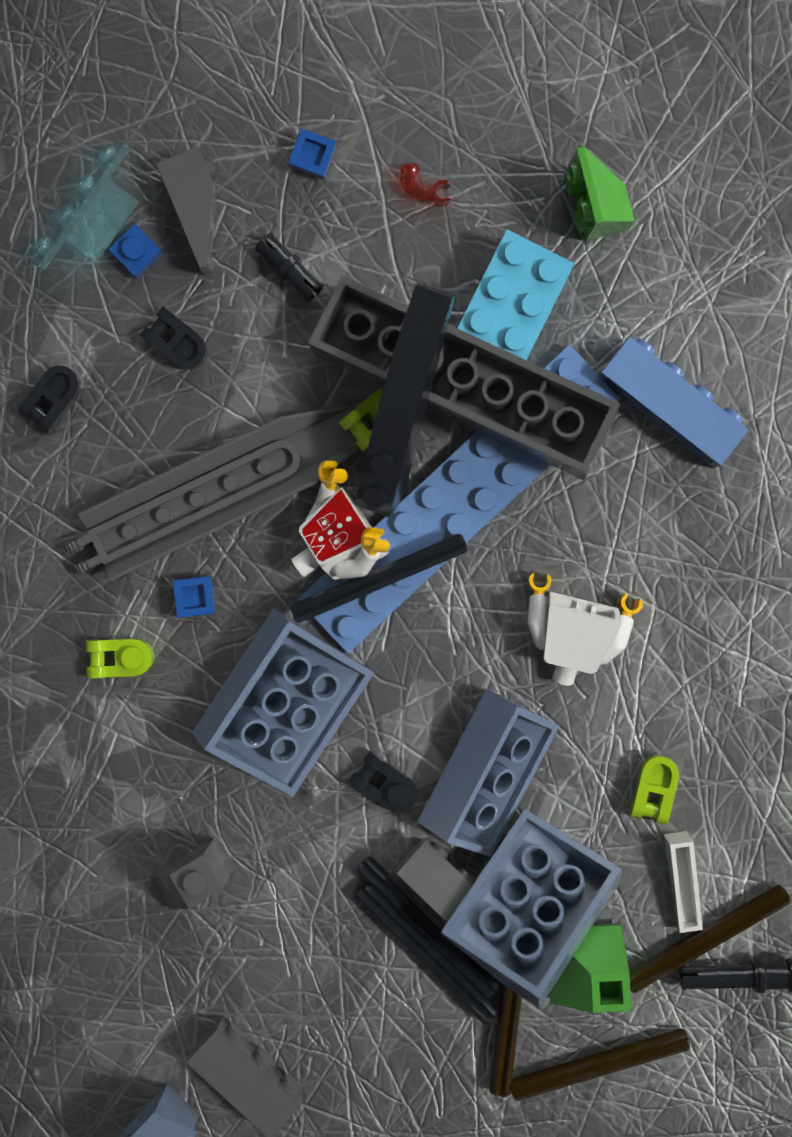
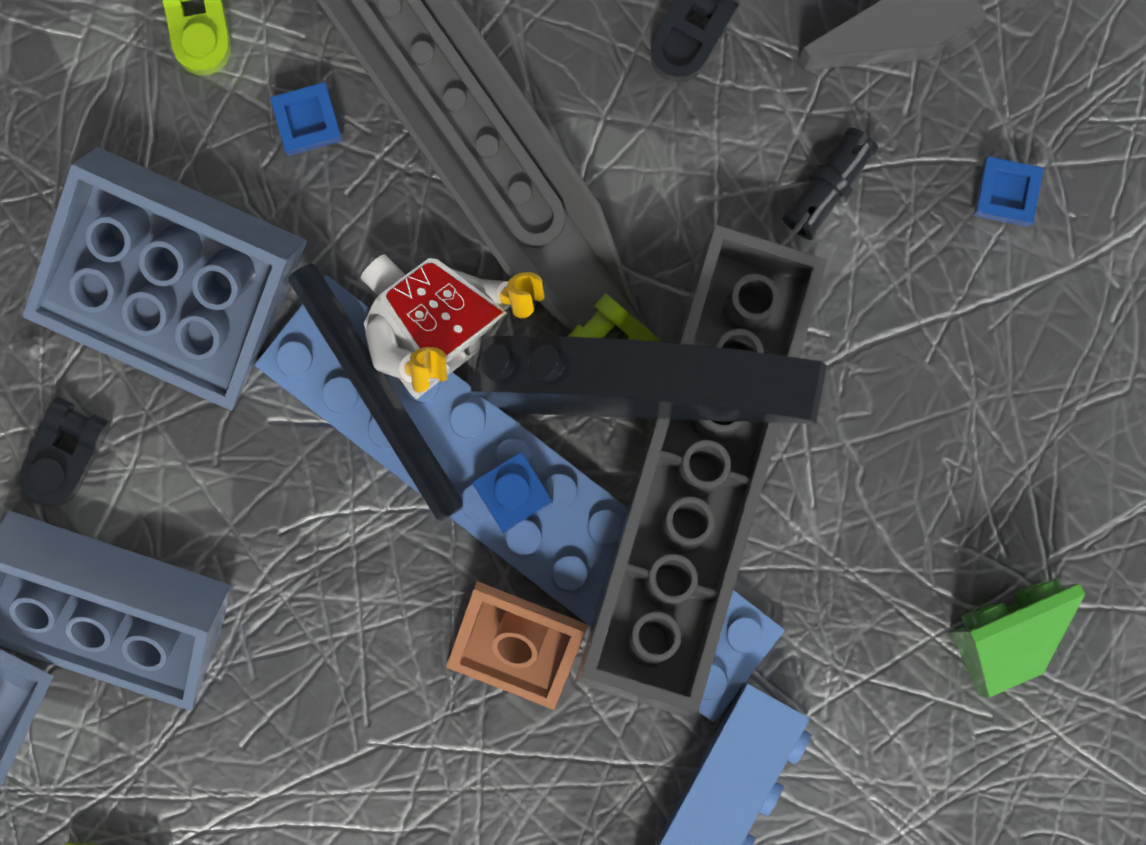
camera: 75 degrees right, 5 degrees down
clear red arm [399,163,451,207] -> none
medium azure brick [457,229,575,360] -> none
white torso [528,572,643,686] -> none
none -> nougat slope [446,581,588,710]
none -> blue plate [472,452,553,534]

